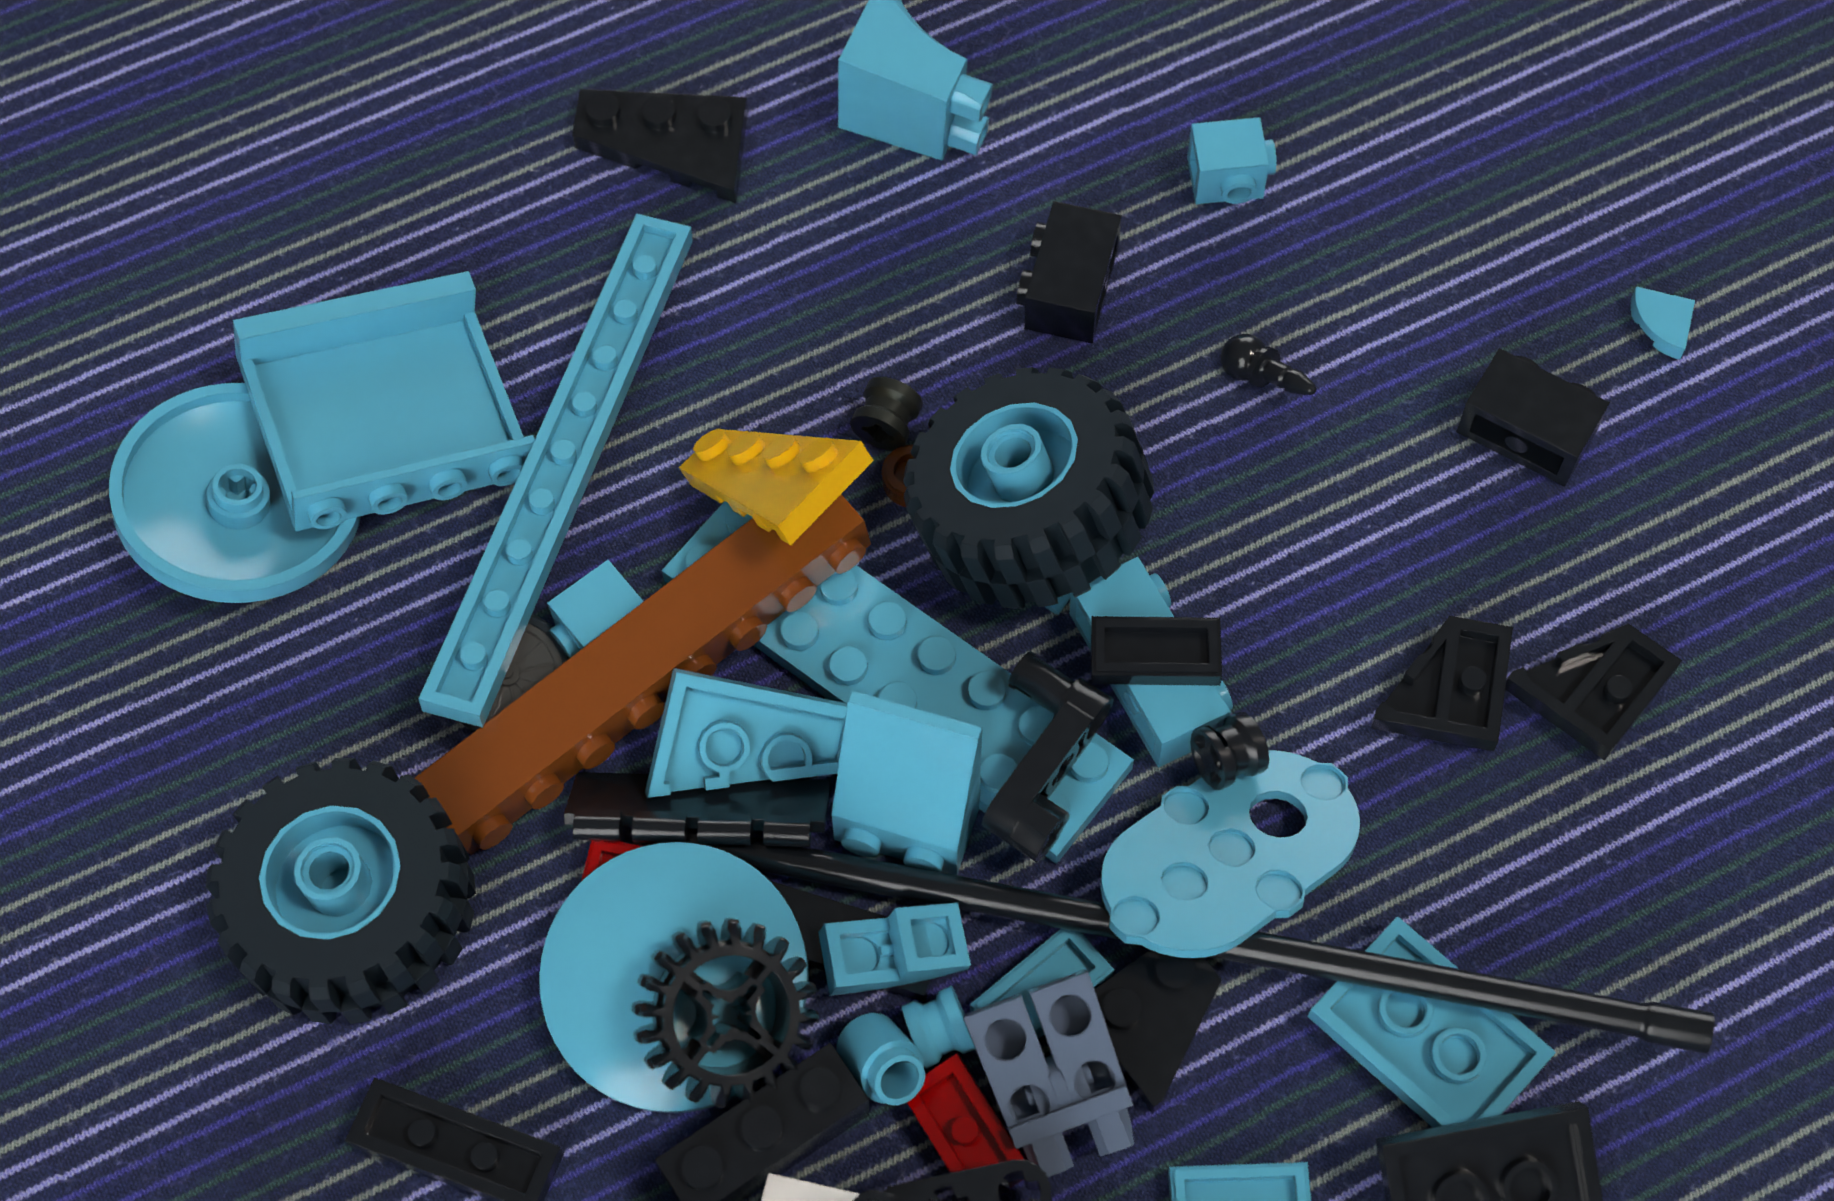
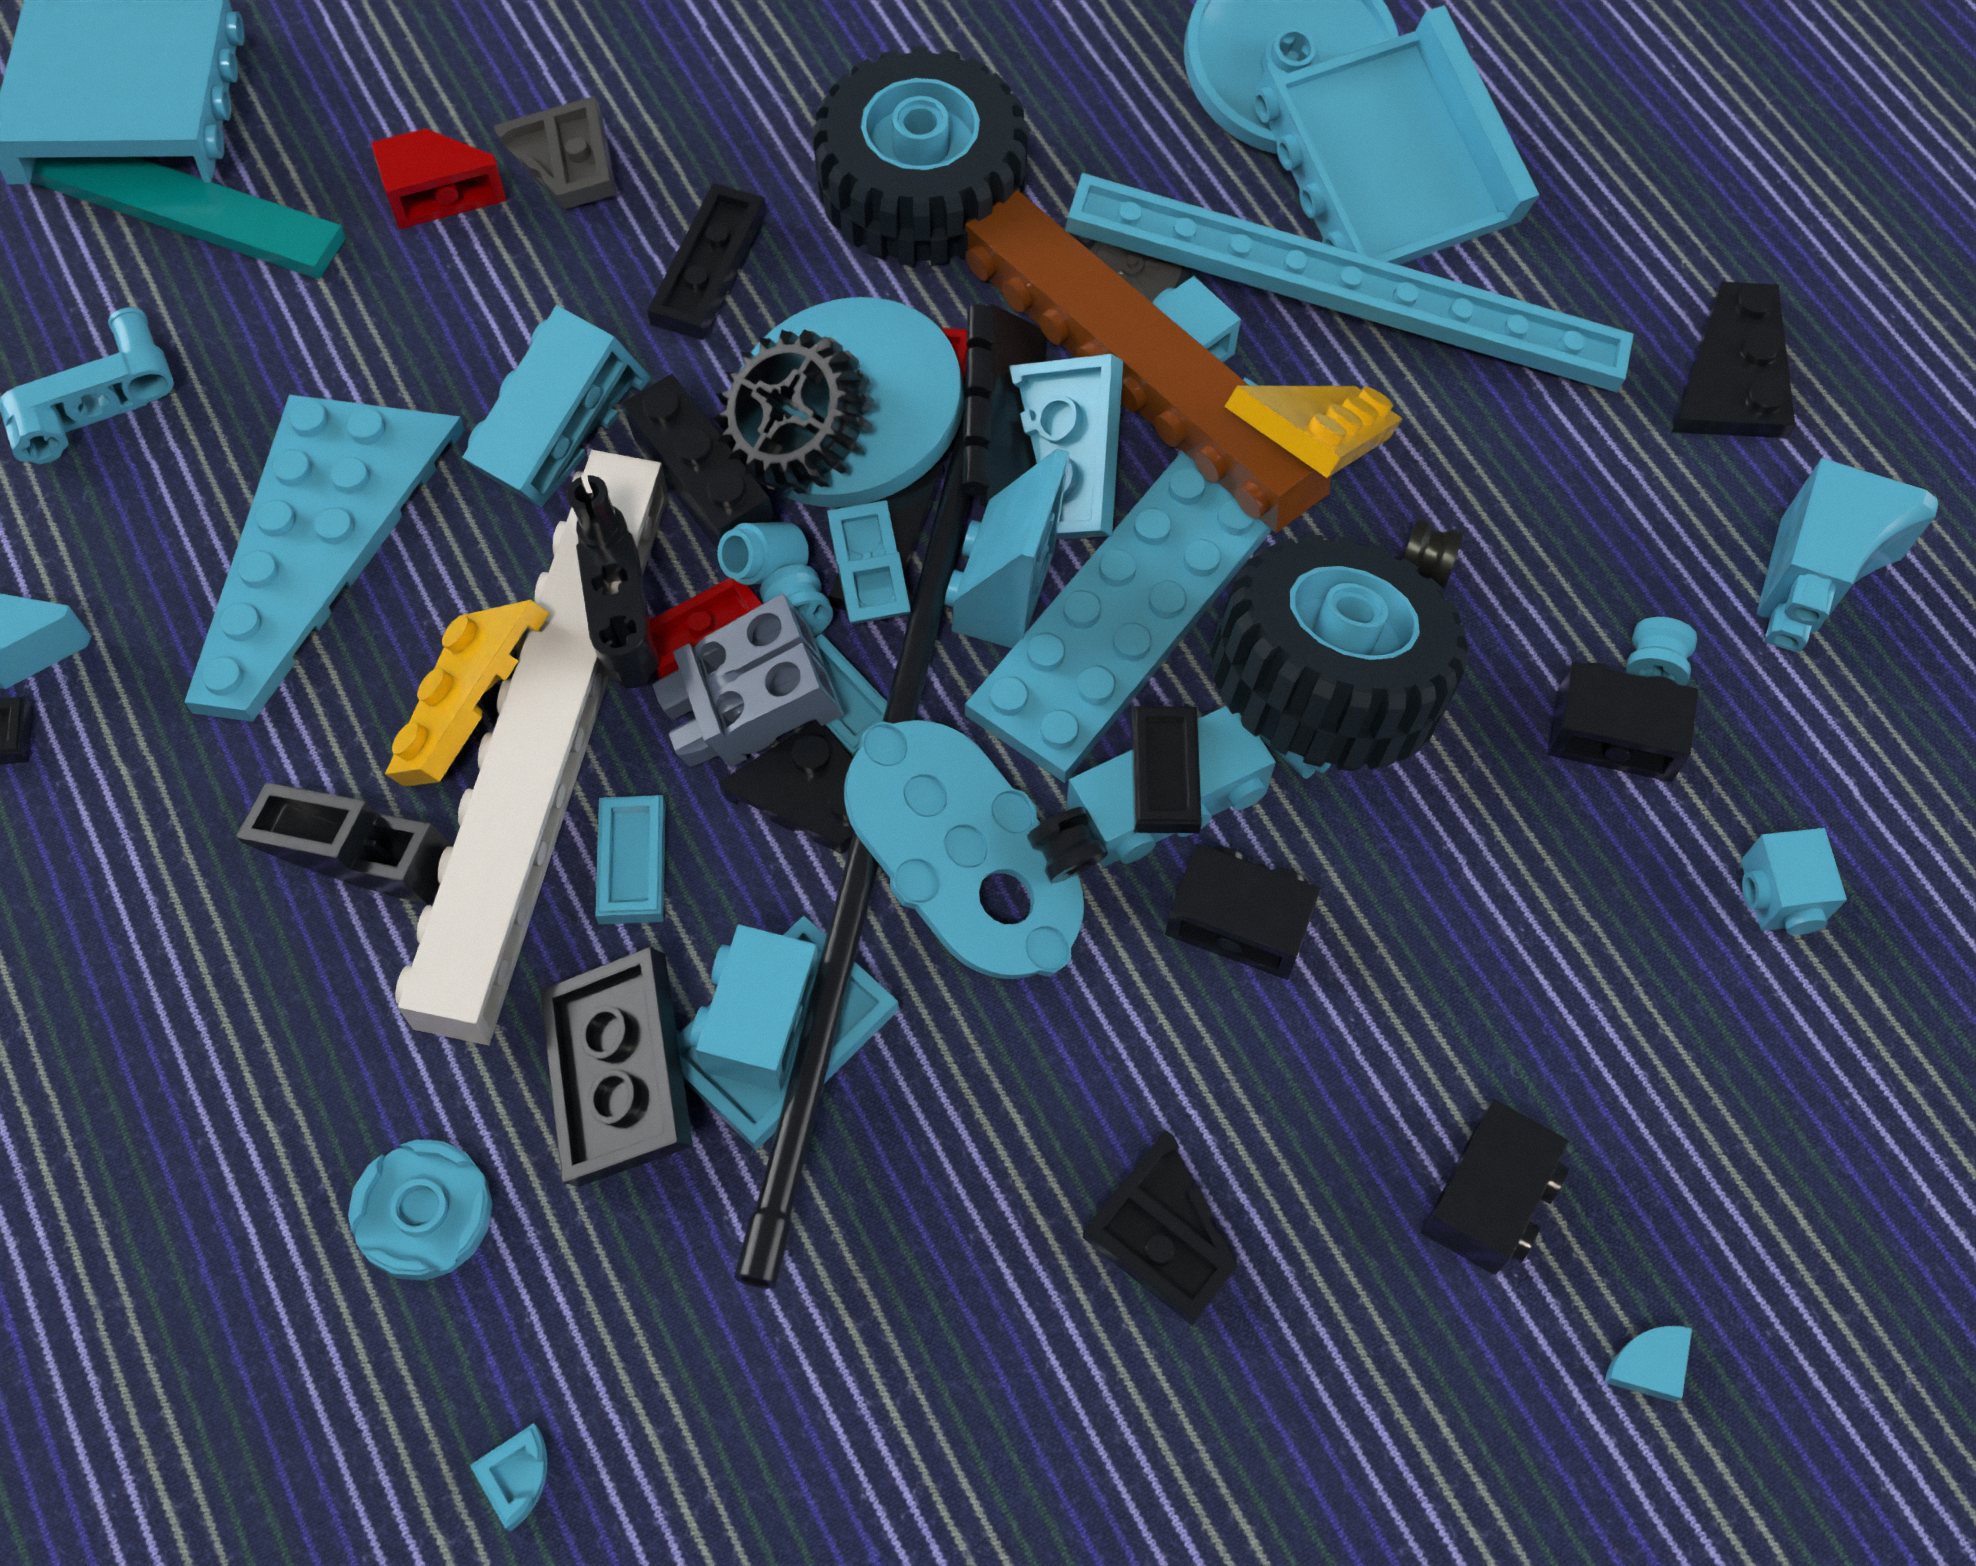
camera: 85 degrees right, 0 degrees up
black beam [981,651,1114,863] -> none
black bar [1221,334,1317,395] -> none
black wing [1371,616,1513,752] -> none
none -> medium azure brick [690,924,820,1092]
none -> black brick [1165,843,1321,980]
none -> medium azure wheel [1625,617,1697,686]

